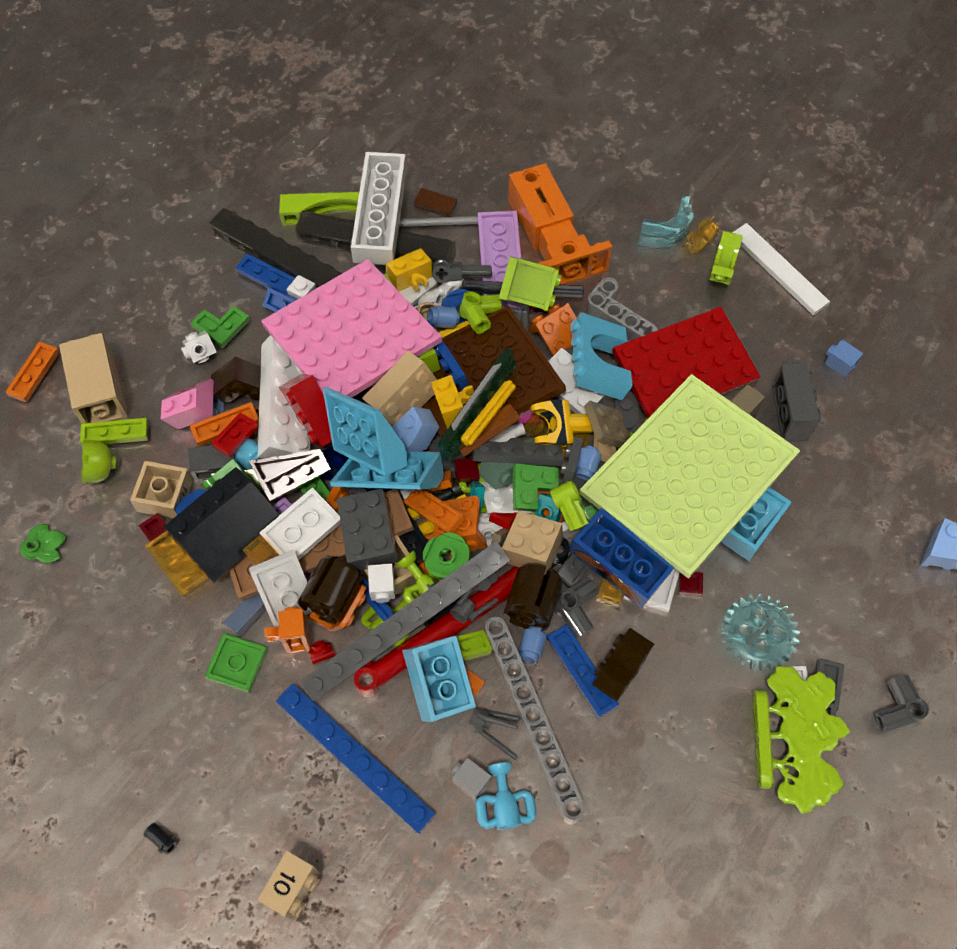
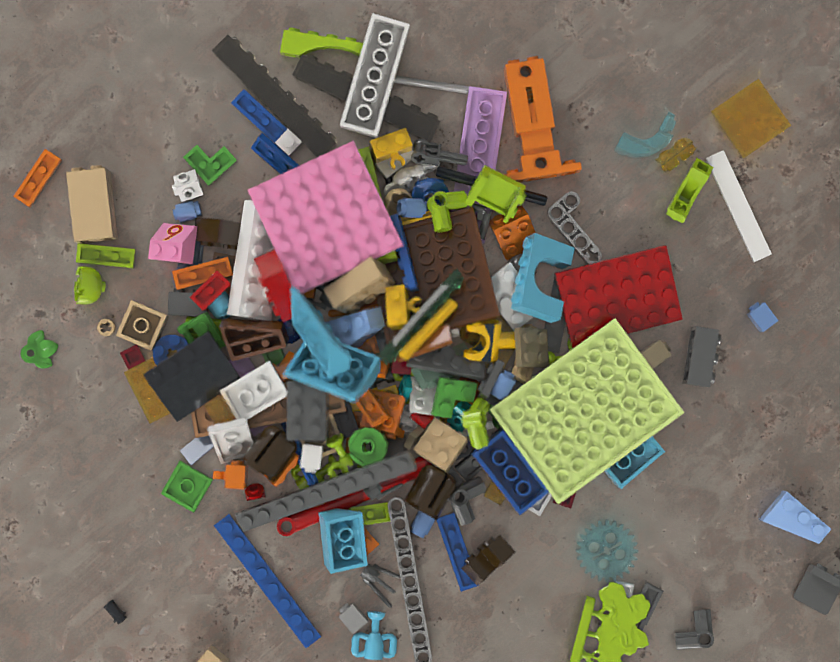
camera: 10 degrees right, 25 degrees up
reddish brown tile [414,188,457,217] -> none
none -> tan bush [97,319,116,336]
none -> medium blue brick [173,200,202,223]
none -> clear yellow plate [711,78,791,159]

